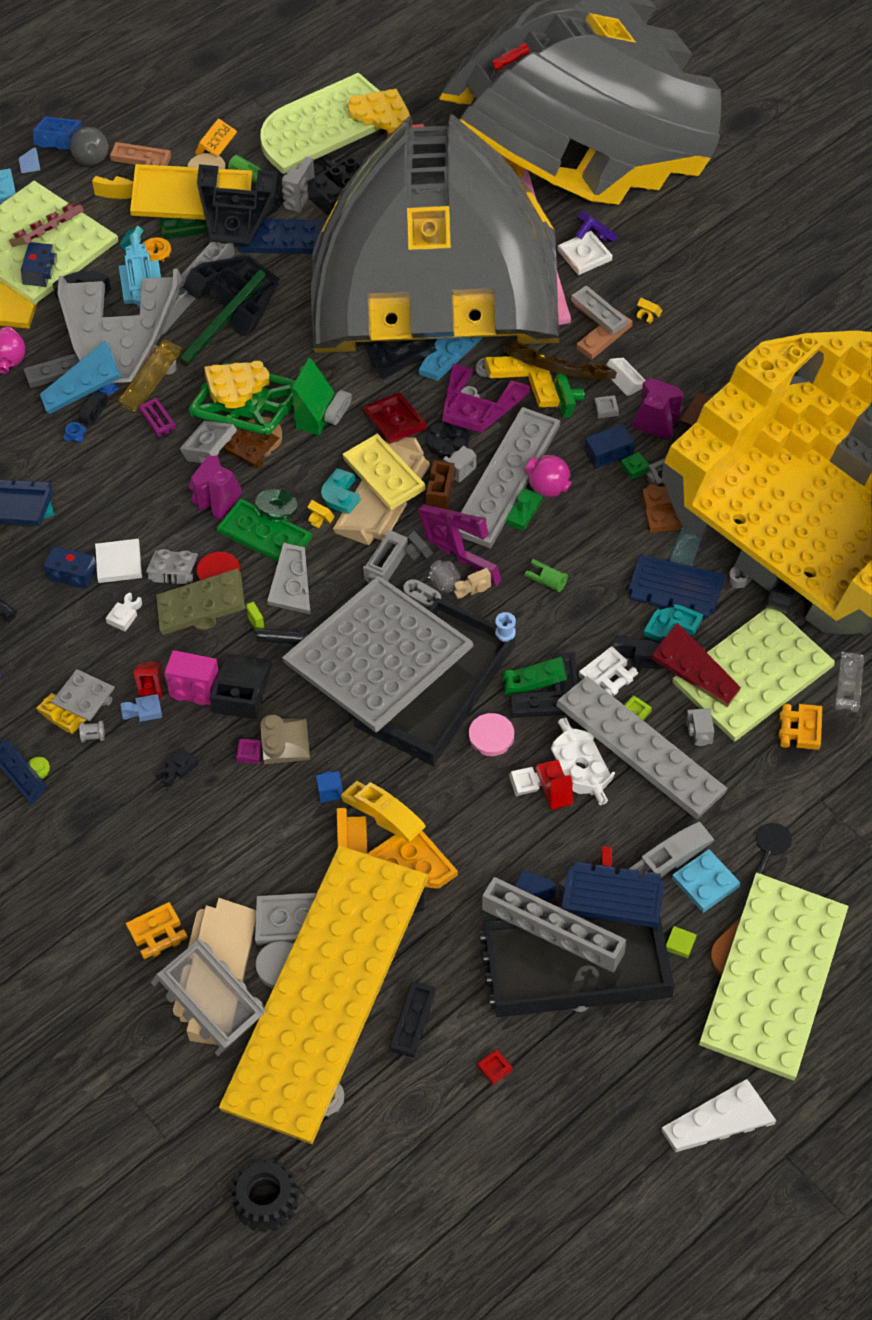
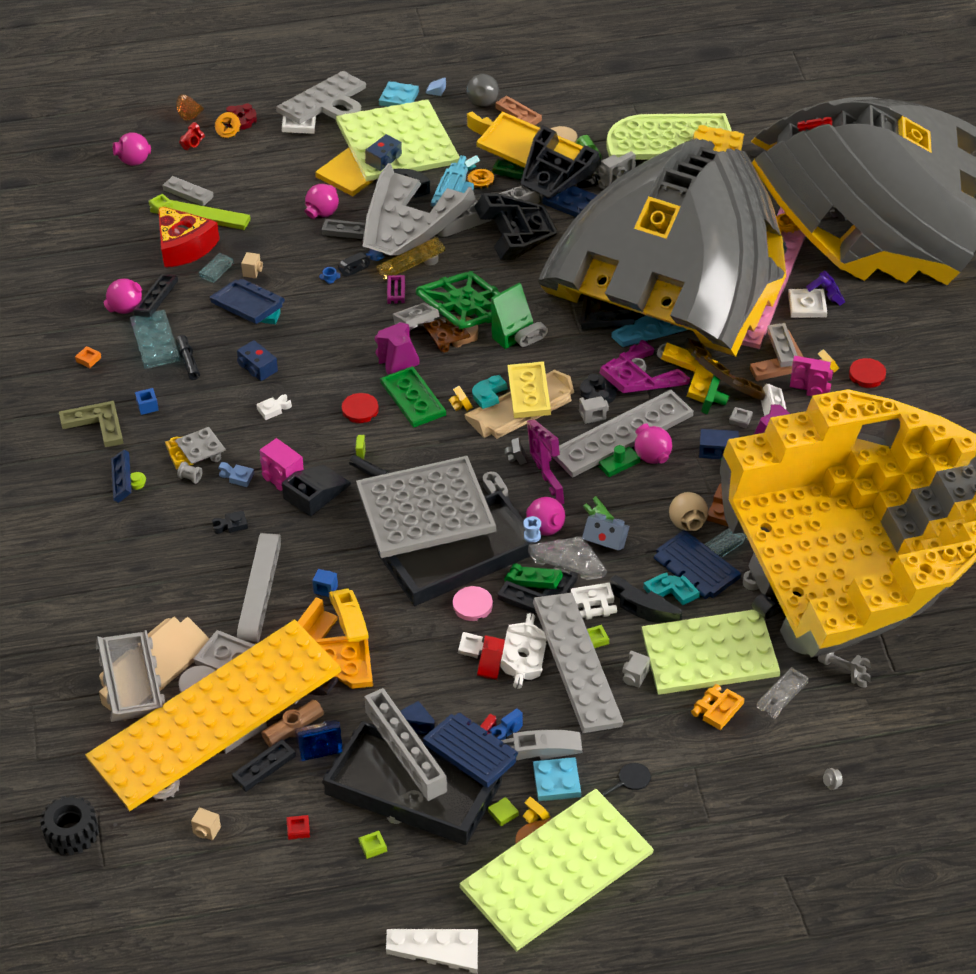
camera: 30 degrees right, 10 degrees down
dark red wing [9,203,84,247] -> none
blue plate [33,116,82,150] -> none
dark azure wing [40,340,122,414] -> none
white tile [95,539,142,583] -> none
light orange plate [126,902,188,959] -> none
red slope [134,662,164,698] -> none
light grey hinge [146,549,198,584] -> none
olive plate [156,569,245,635] -> none
dark green tile [180,269,266,367] -> none
light orange panel [195,118,237,158] -> none
yellow plate [204,361,269,408] -> none
magenta tile [236,739,262,764] -> none
clear green tile [255,489,298,521] -> none
dark tan slope [261,715,310,764] -> none
light grey wing [267,543,310,614] -> none
dark red plate [362,392,427,444] -> none
light grey window [363,530,408,583] -> none
reddish brown brick [426,460,455,510] -> none
clear head [428,560,461,593] -> none
tan plate [454,568,491,599] -> none
dark red wing [652,623,741,708] -> none
none -> tan plate [191,807,221,840]
none -> light grey beam [237,533,281,643]
none -> medium nougat piece [261,700,324,747]
none -> clear blue slope [295,720,343,761]
none -> lime tile [359,831,387,859]
none -> blue plate [490,708,523,740]
none -> yellow tile [523,797,551,823]
none -> dark pink brick [526,497,565,536]
none -> clear plate [528,536,607,580]
none -> sand blue brick [582,513,630,550]
none -> tan brick [669,492,708,531]
none -> dark pink plate [790,356,833,396]
none -> red tile [849,358,886,388]

